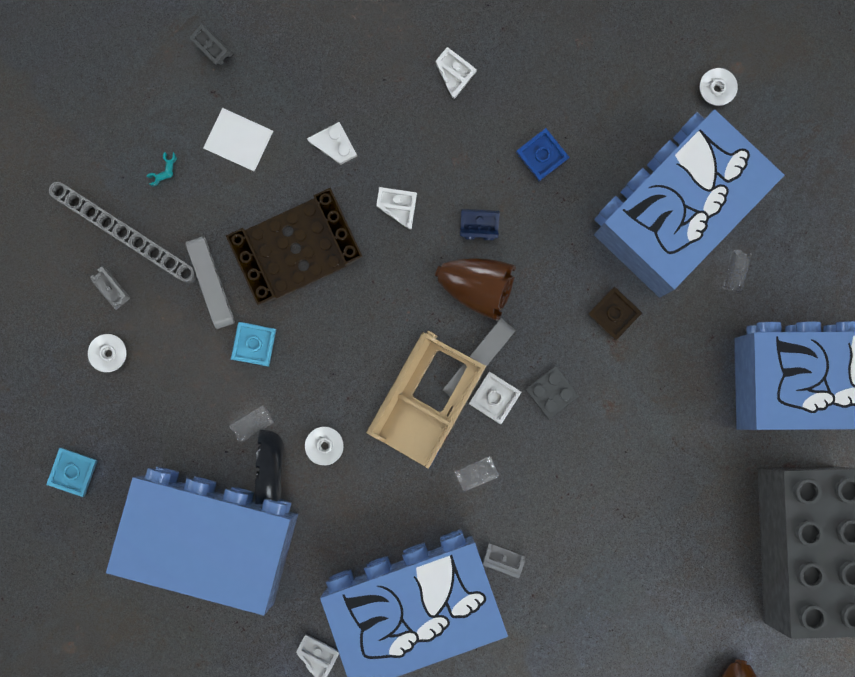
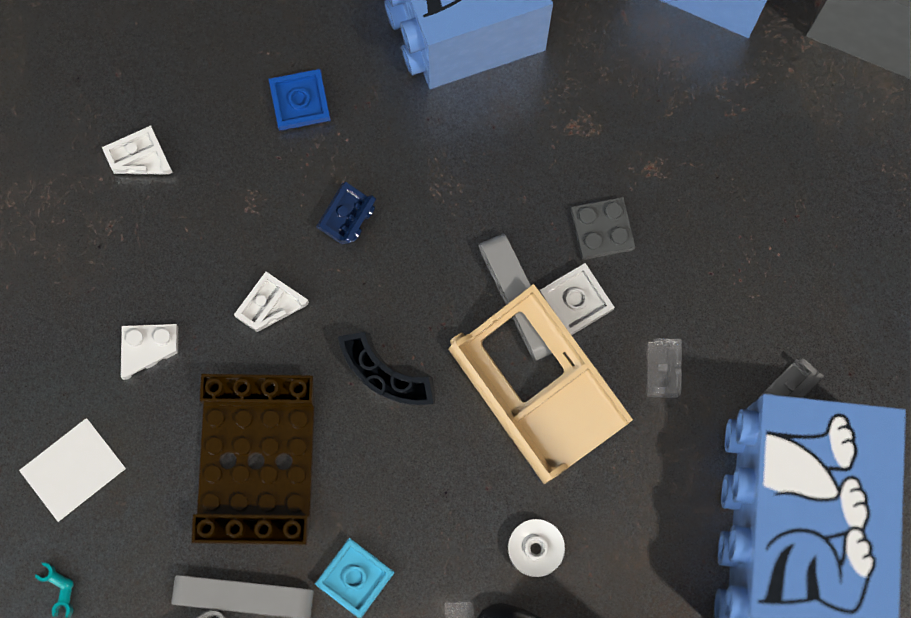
camera: 65 degrees left, 10 degrees down
reddish brown cylinder [435,258,516,321] -> none
dark brown plate [587,287,642,341] -> none
none -> black brick [338,332,435,405]

